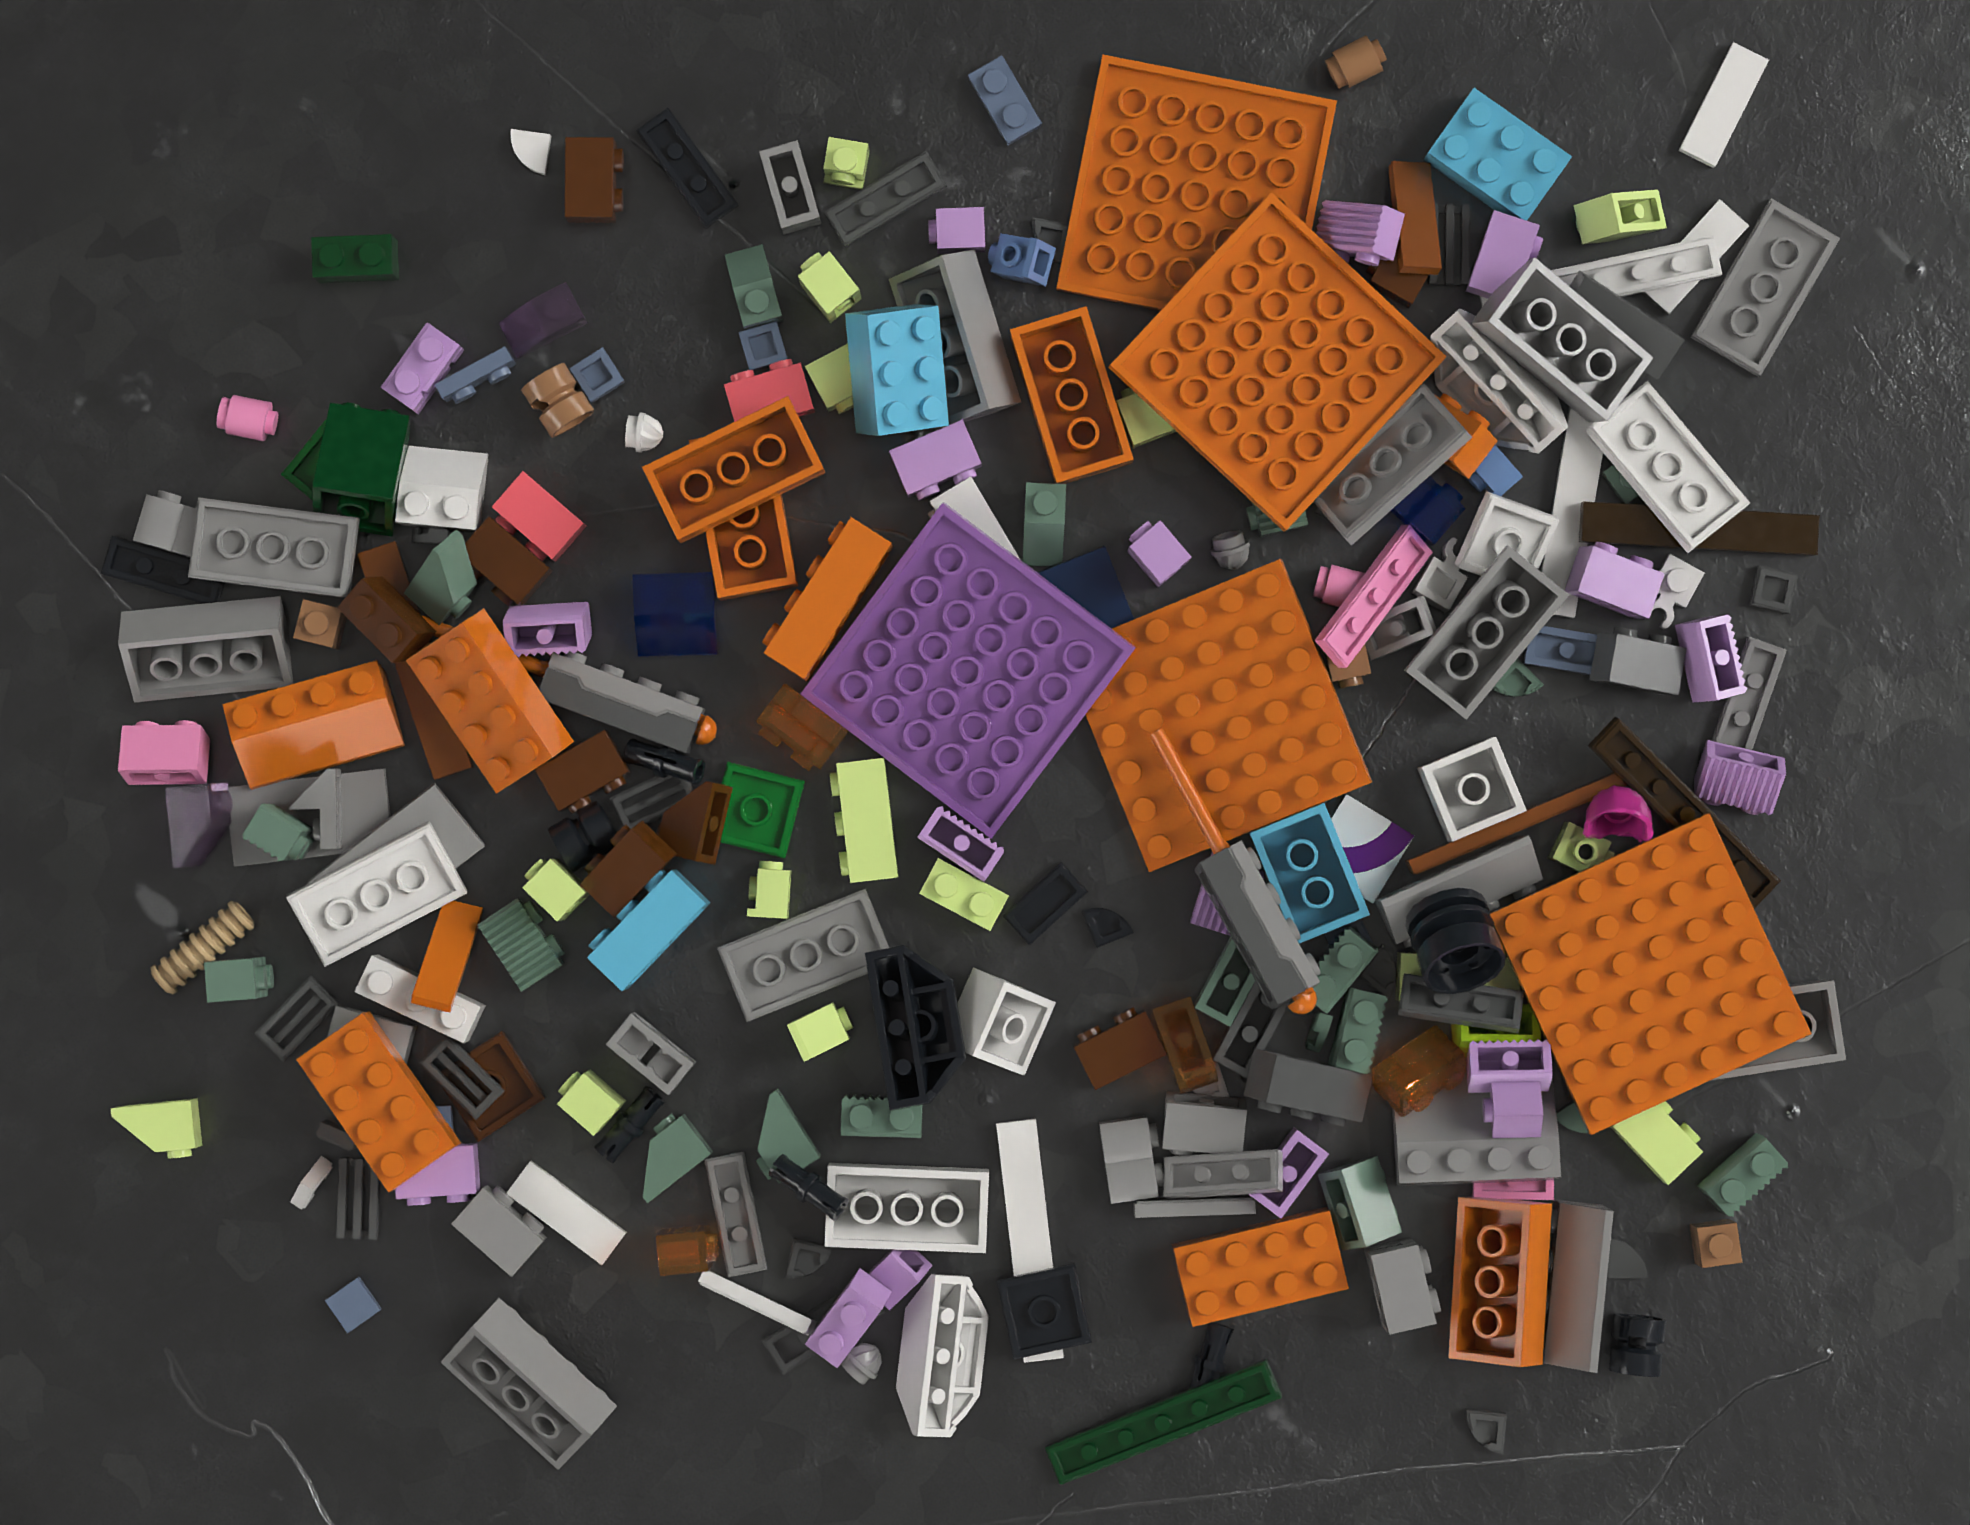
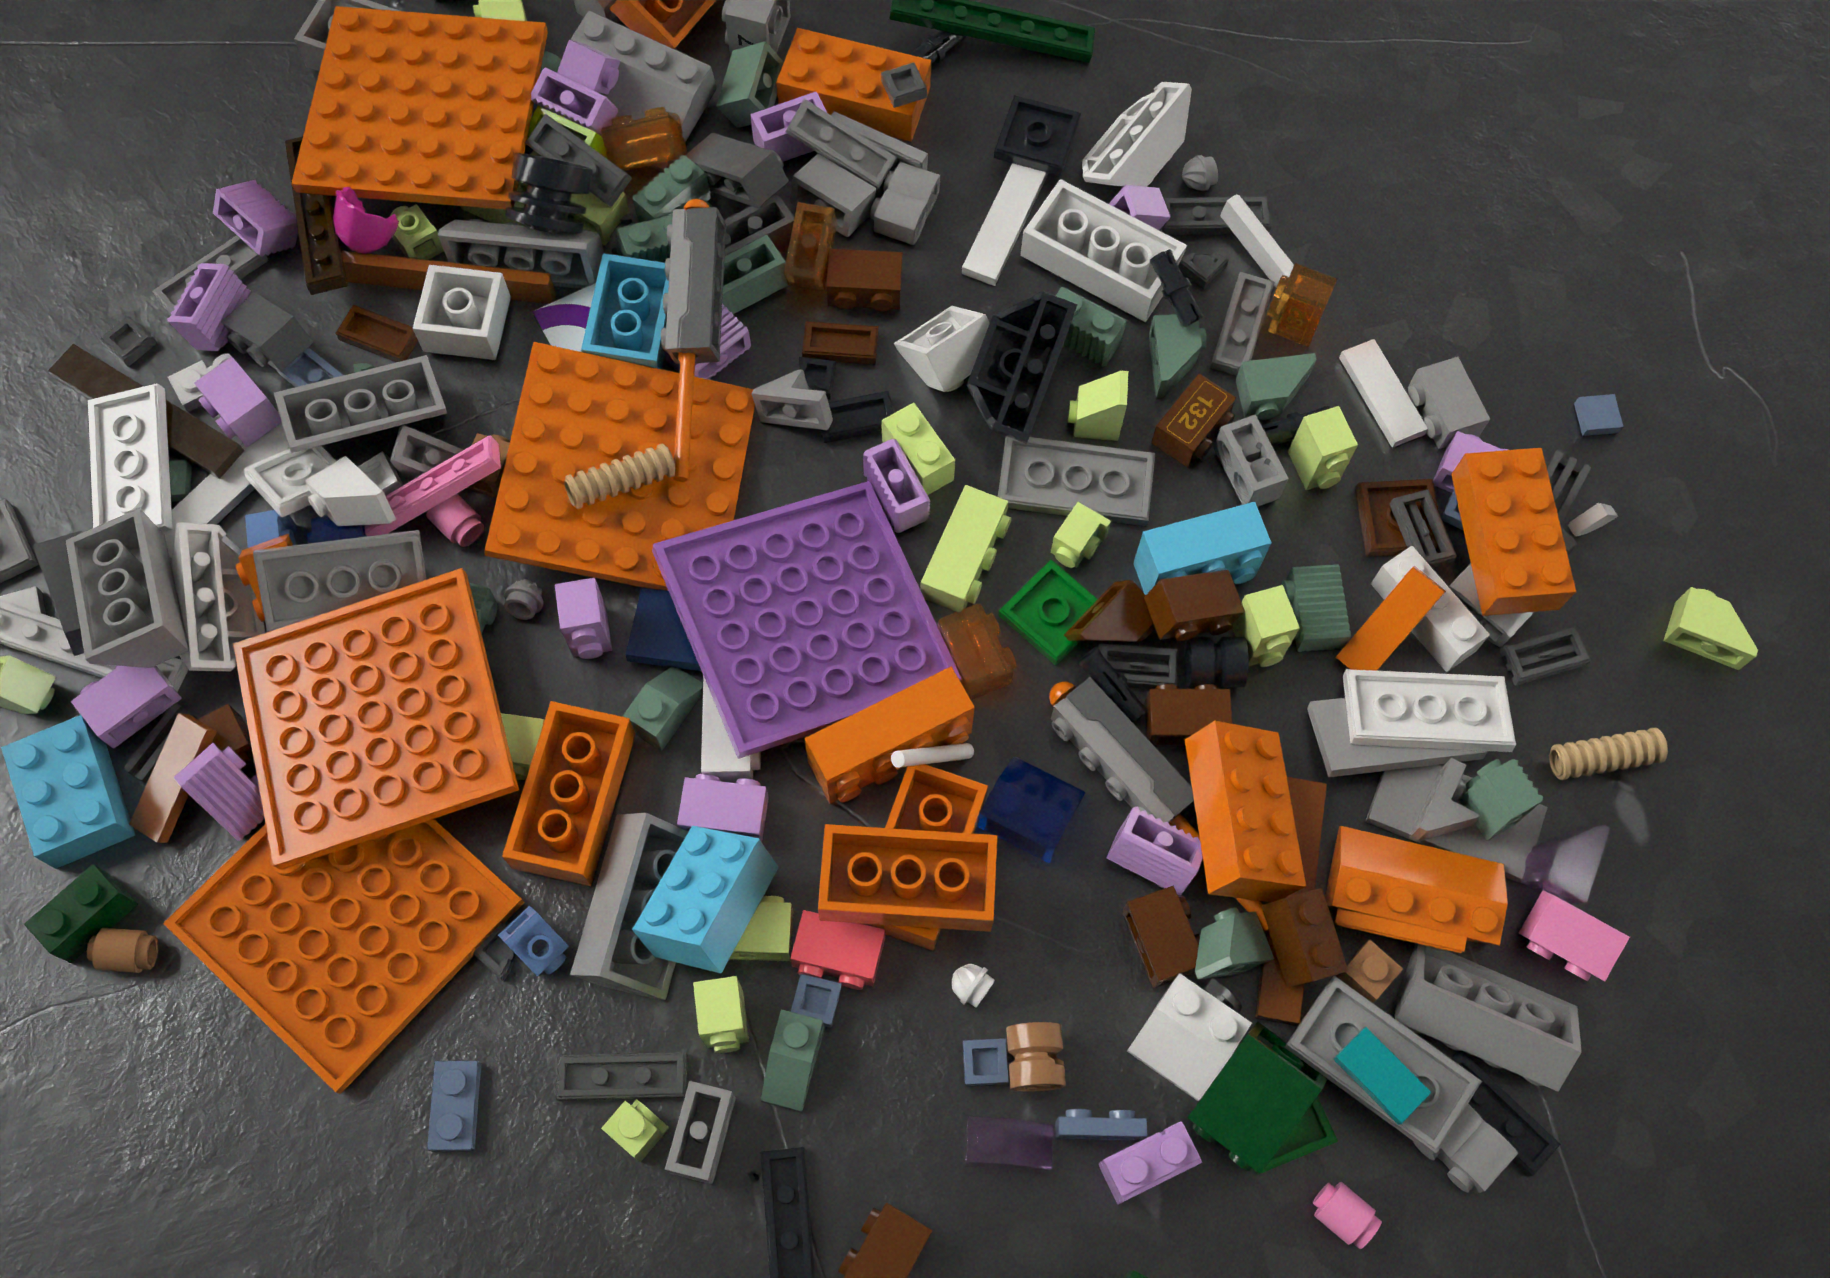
camera: 150 degrees left, 20 degrees down
sand green brick [204,957,274,1003] -> none
light grey slope [441,1298,617,1470] -> none
coral brick [492,471,587,562] -> none
lavender brick [805,1268,892,1368] -> none
lavender brick [928,207,985,254] -> none
none -> dark green brick [24,864,138,963]
none -> white slope [305,456,396,526]
none -> reddish brown tile [335,304,418,362]
none -> tan piece [564,443,675,509]
none -> light grey slope [751,370,833,430]
none -> reddish brown tile [802,321,879,365]
none -> dark grey tile [881,62,927,108]
none -> white bar [891,743,974,768]
none -> reddish brown brick [1151,373,1236,468]
none -> teal tile [1333,1027,1431,1125]
none -> orange tile [1334,908,1467,953]

